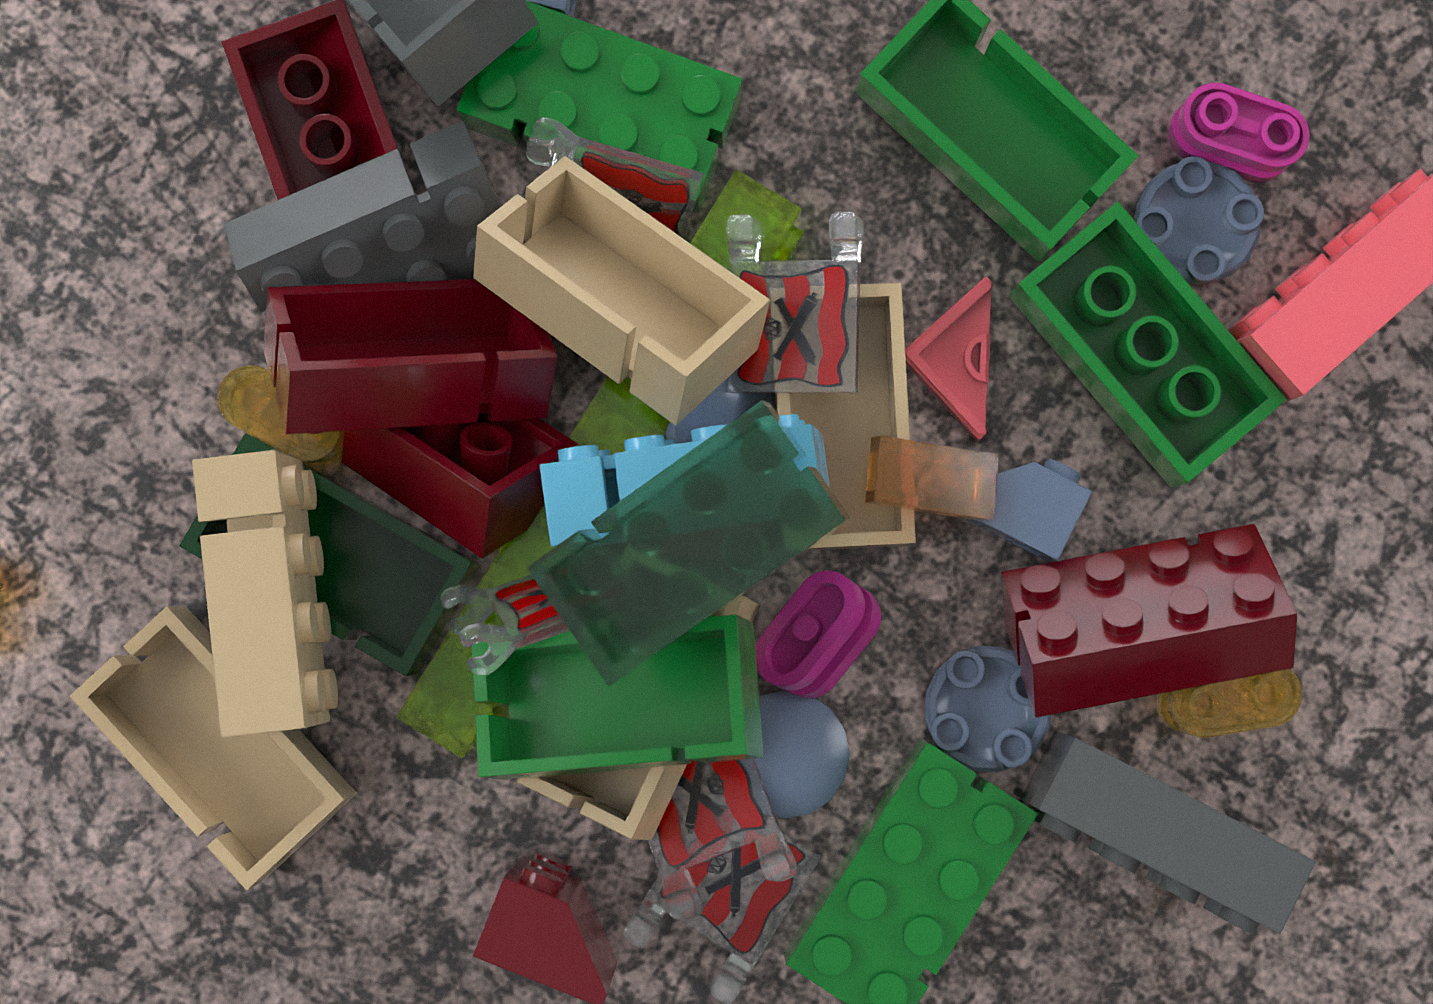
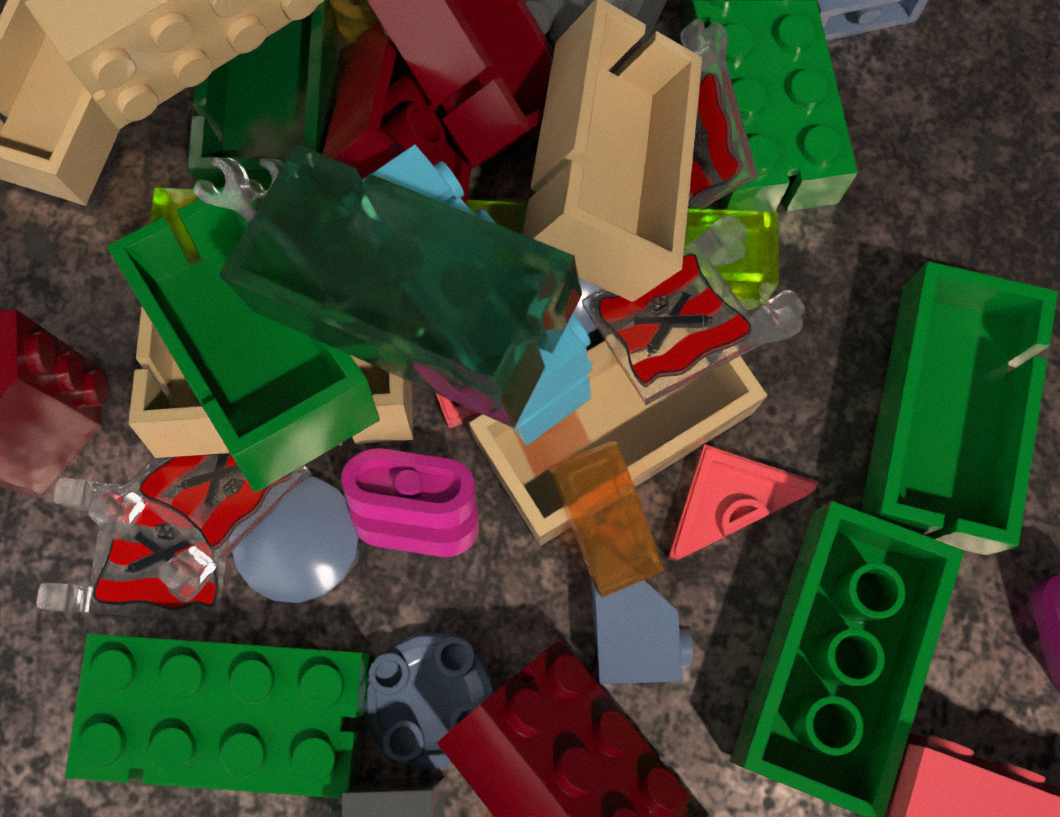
camera: 60 degrees right, 10 degrees down
sand blue dish [1135,156,1264,284] -> none

